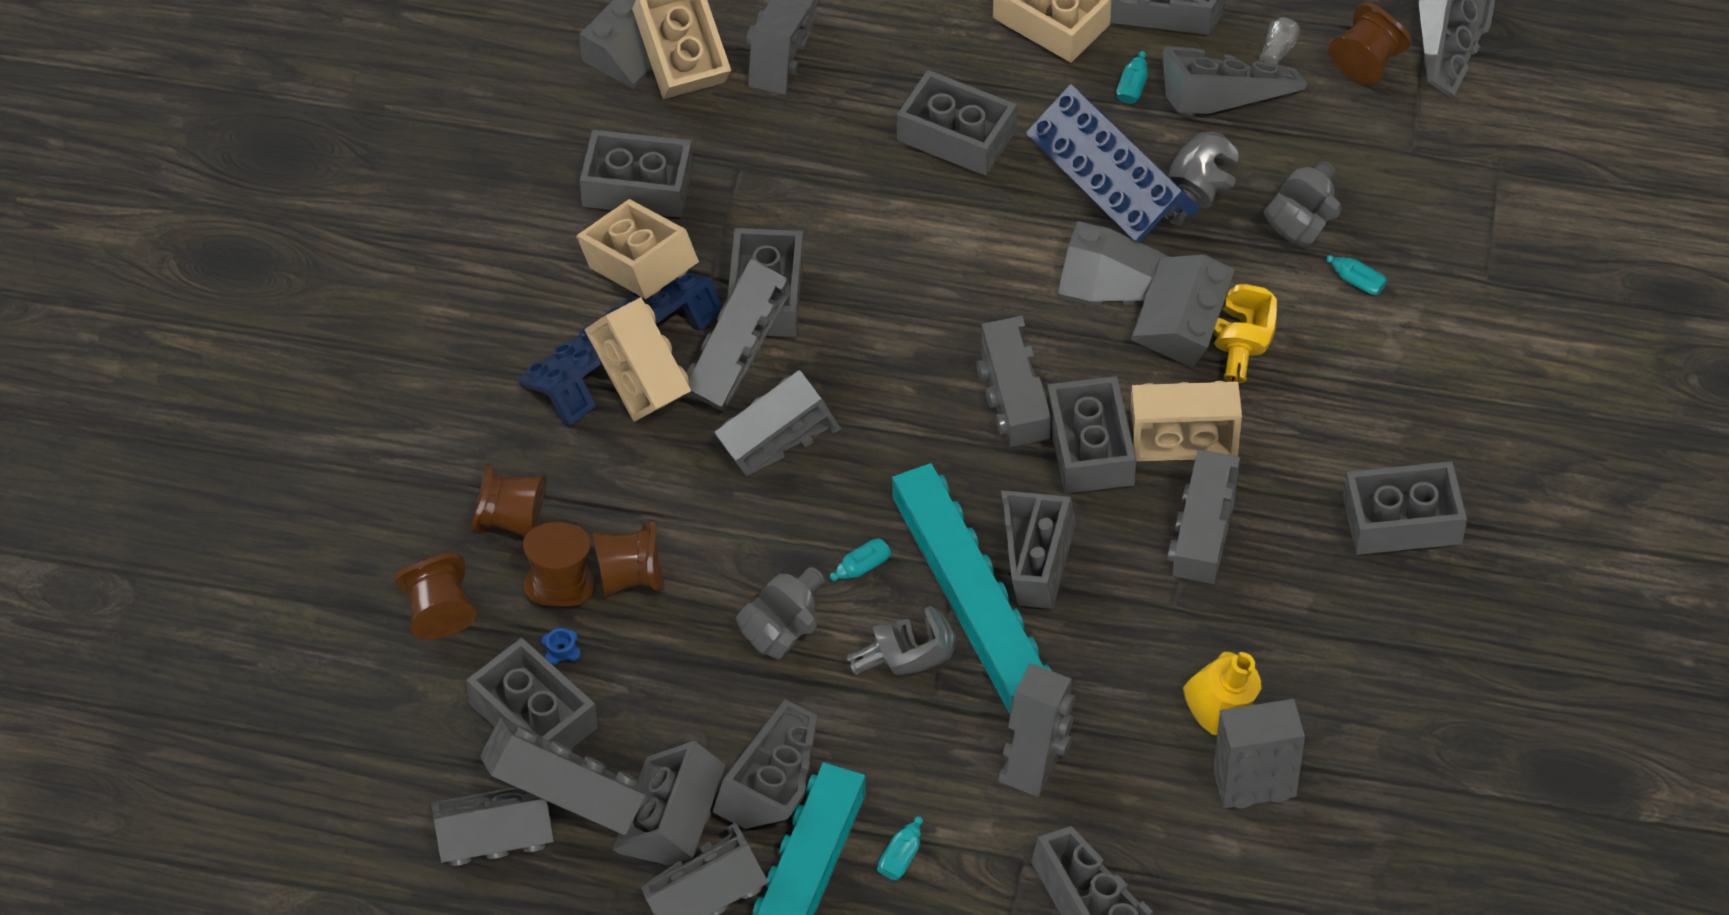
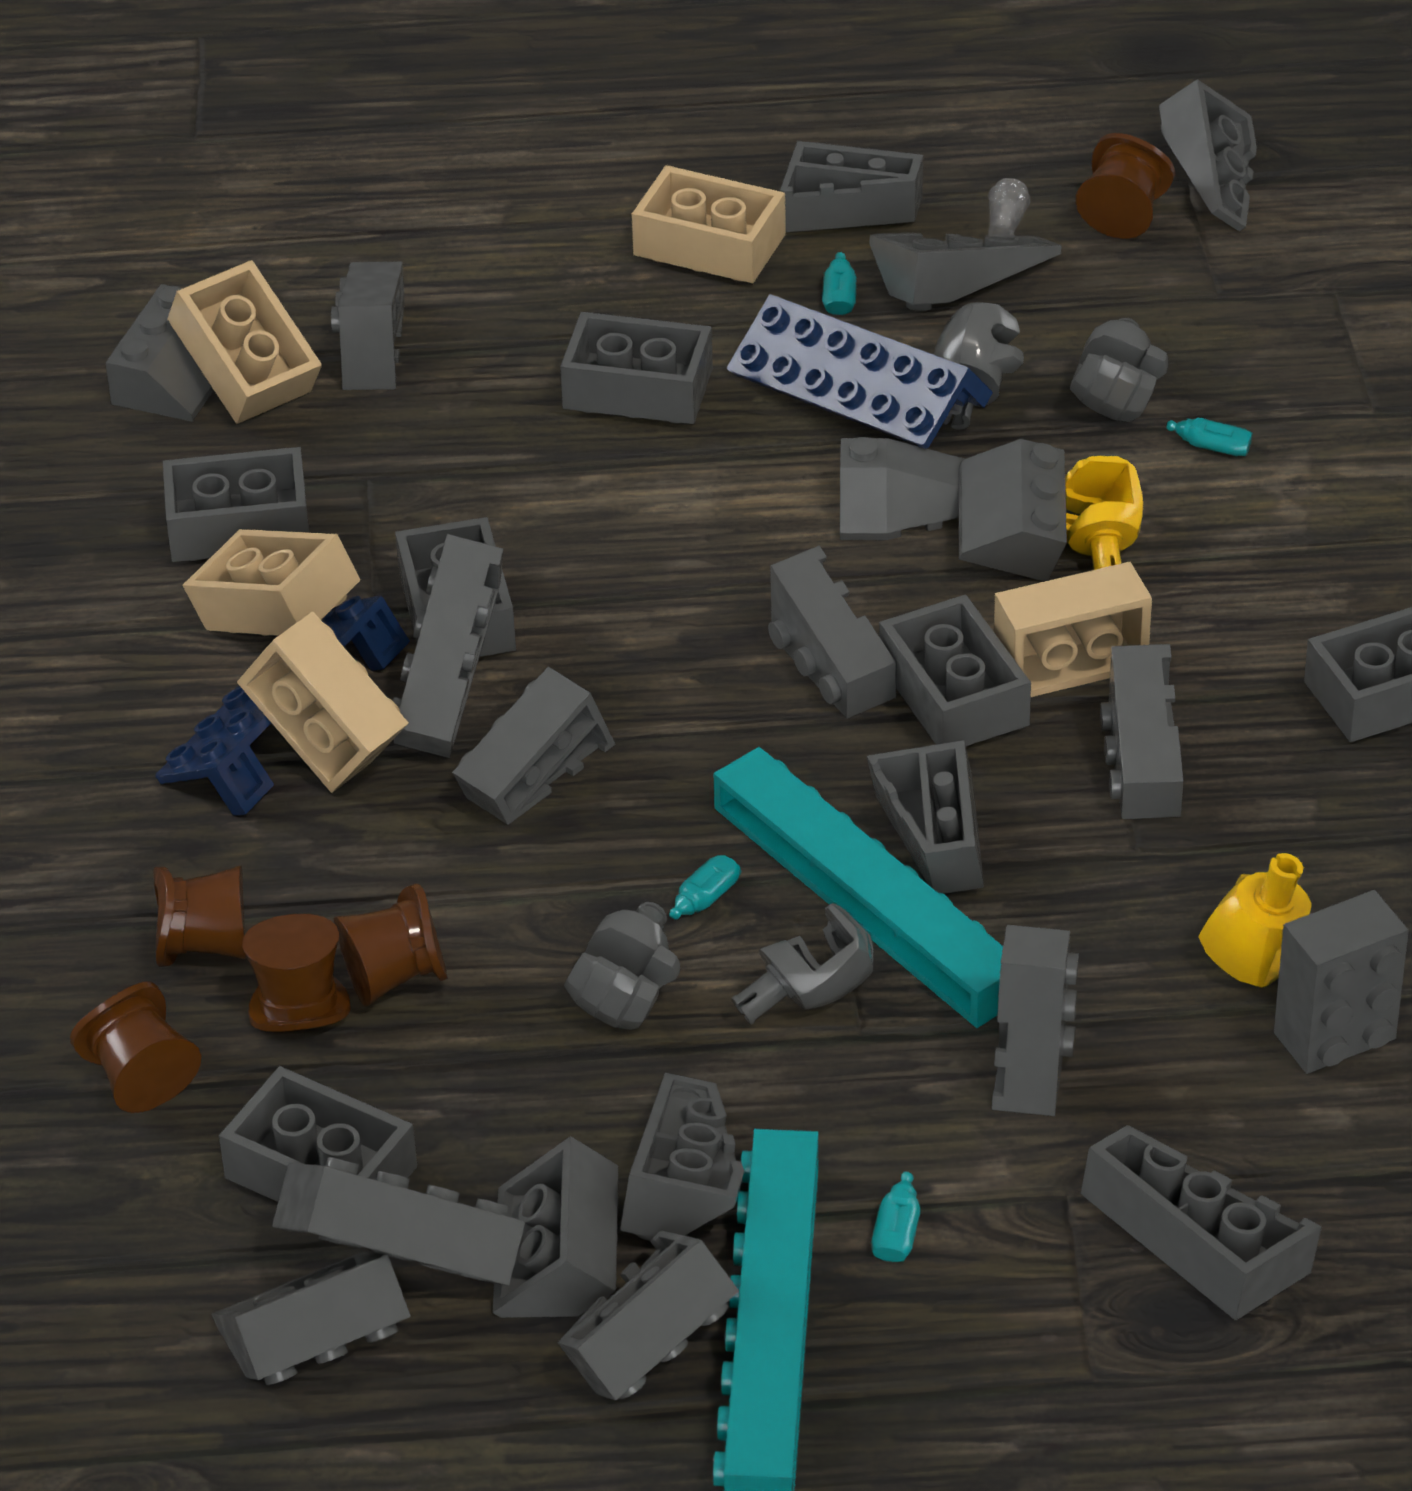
camera: 15 degrees left, 10 degrees down
blue plate [541,628,581,665] -> none

